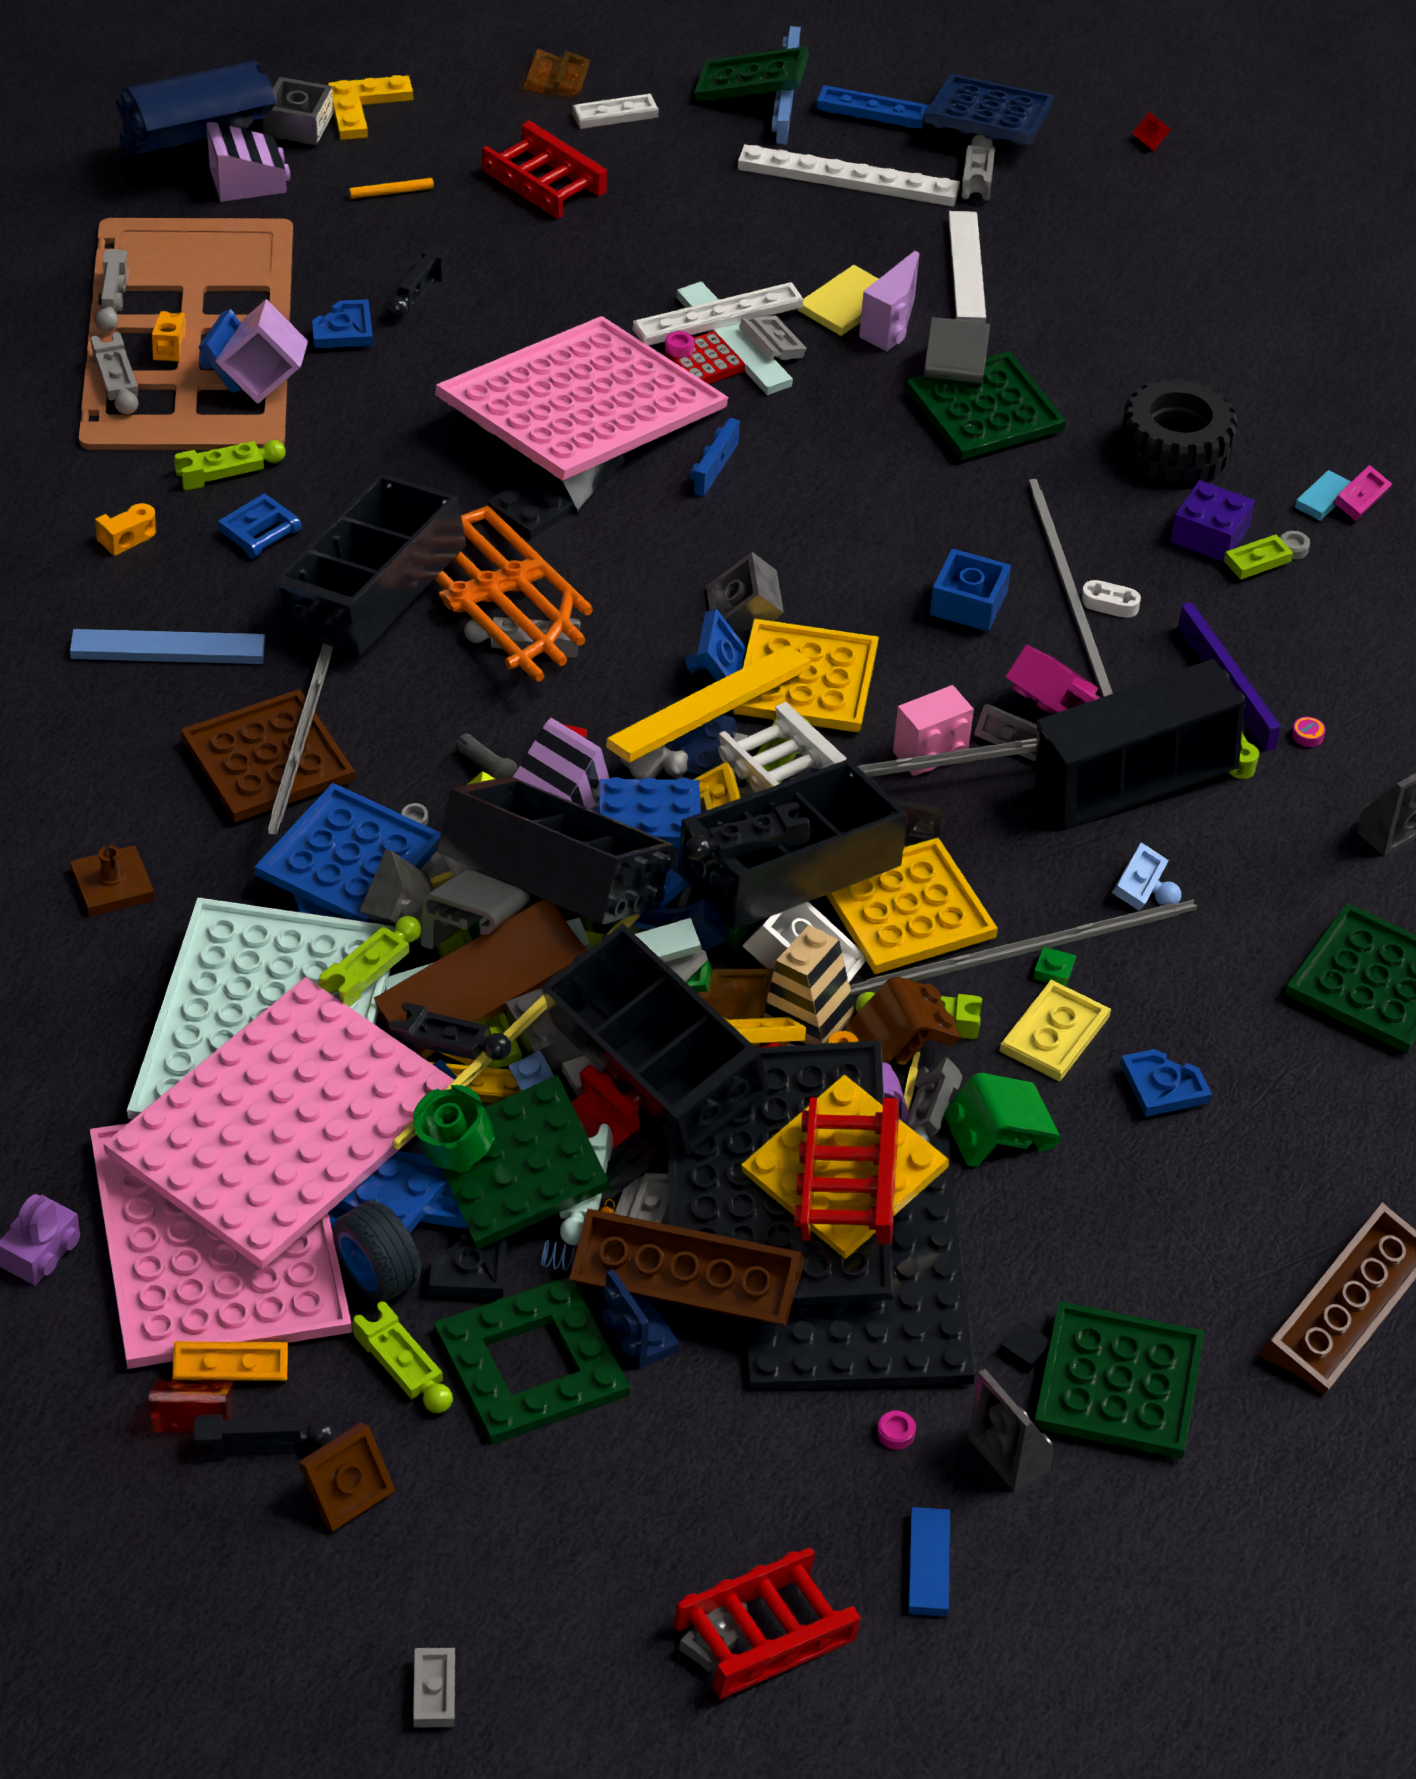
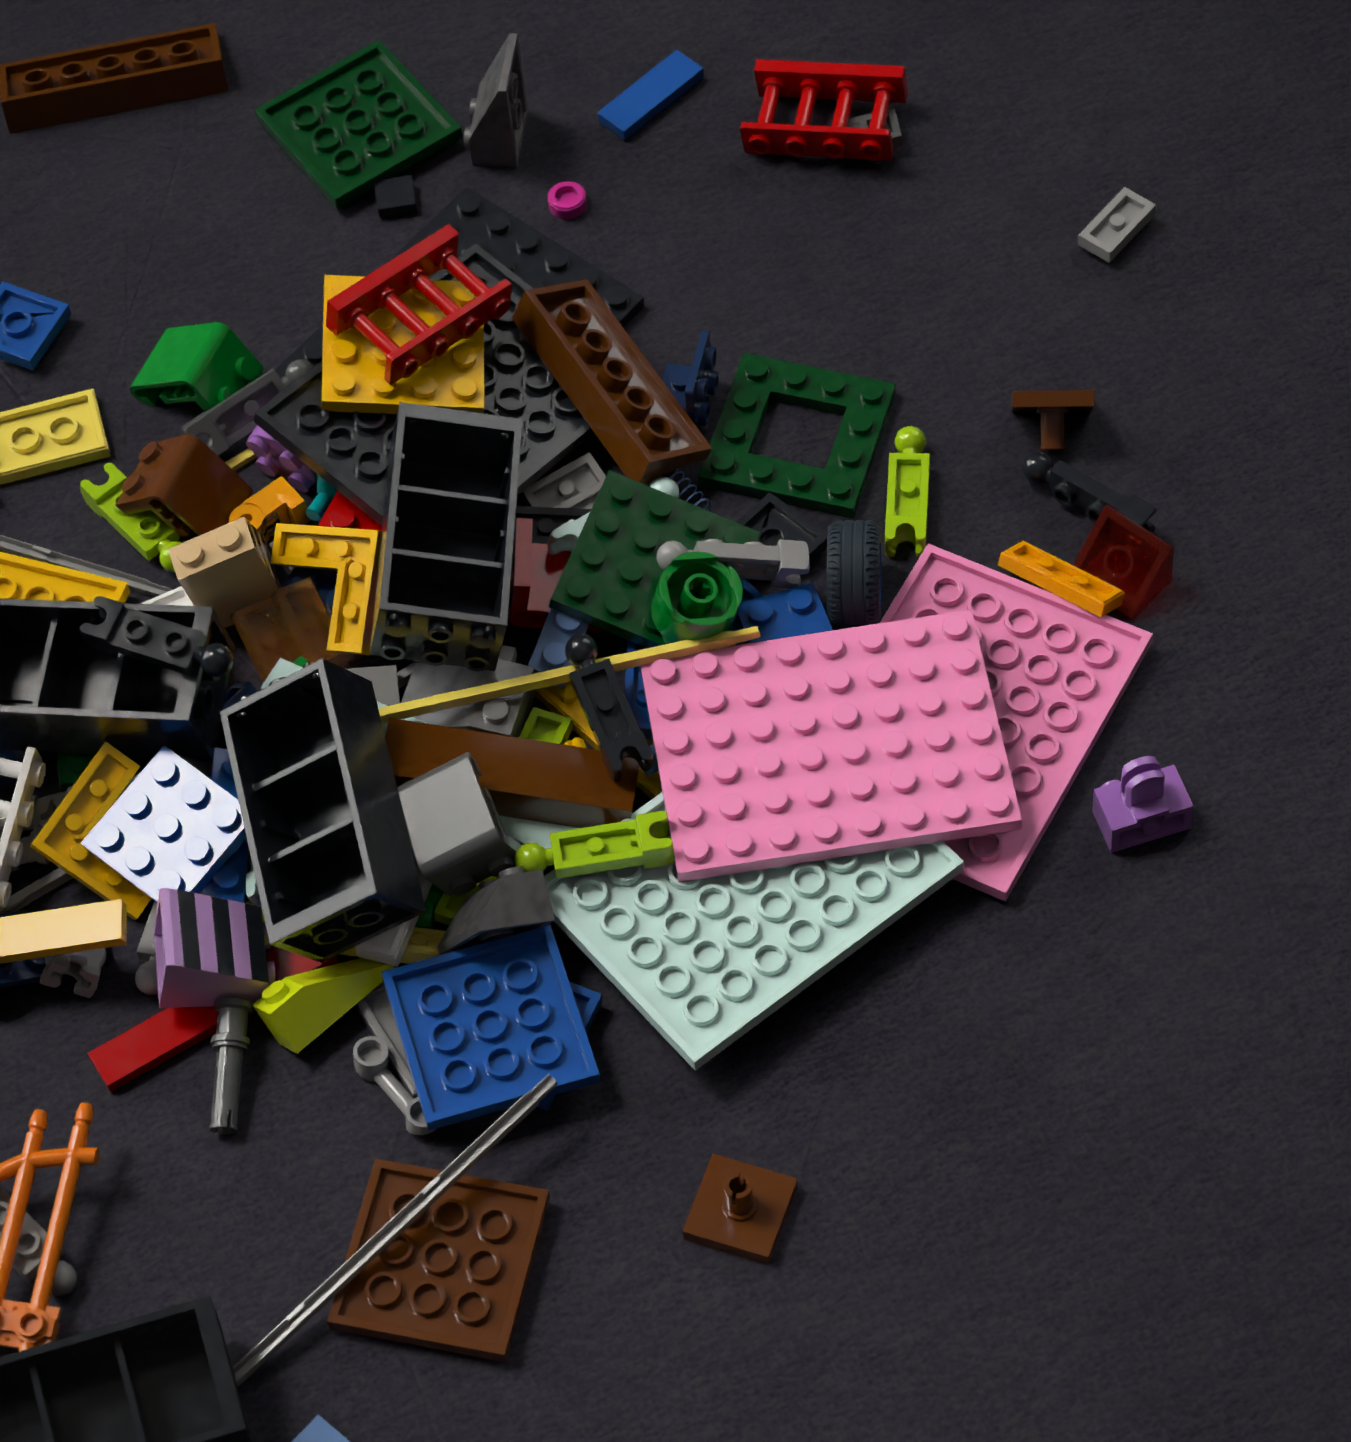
camera: 130 degrees left, 10 degrees up
none -> light grey plate [656,539,810,588]

